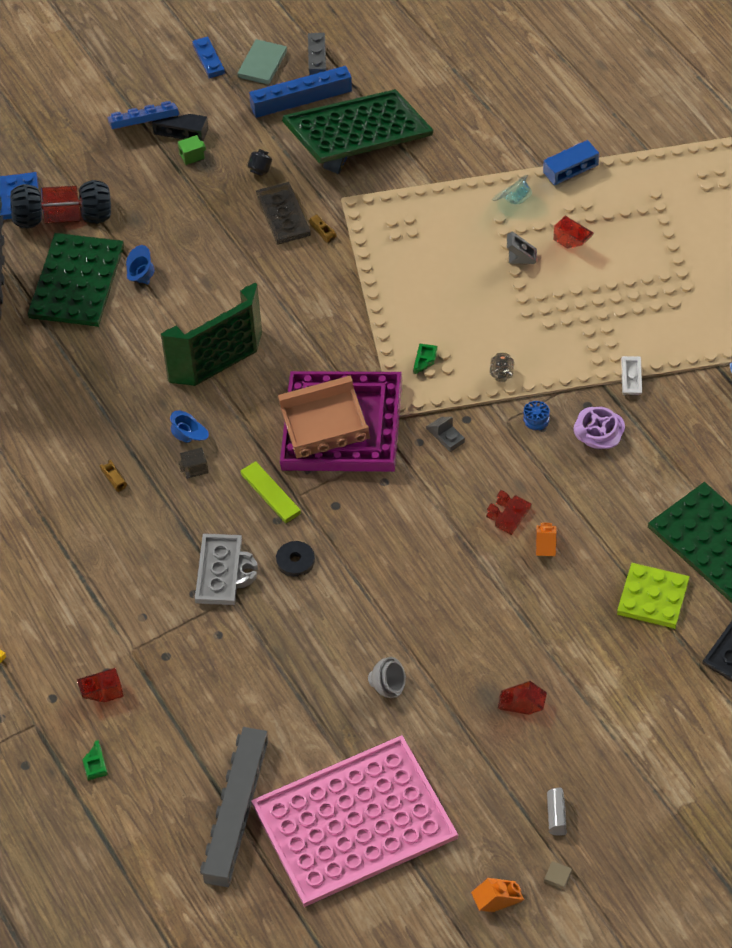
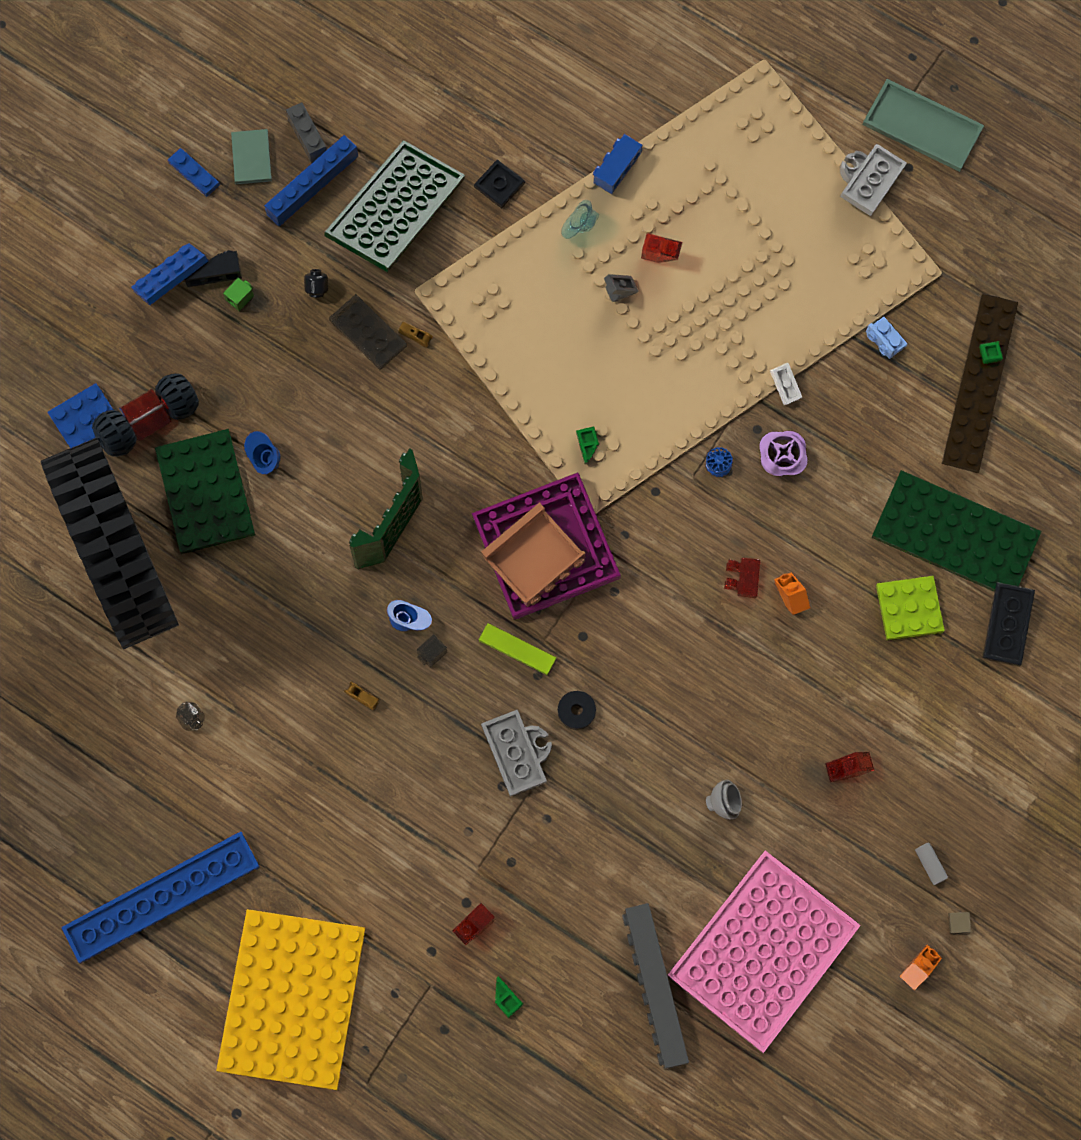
camera: 30 degrees left, 20 degrees up
dark grey slope [426,417,465,452] -> none
clear smoke head [489,353,515,382] -> none
none -> black tile [474,159,525,209]

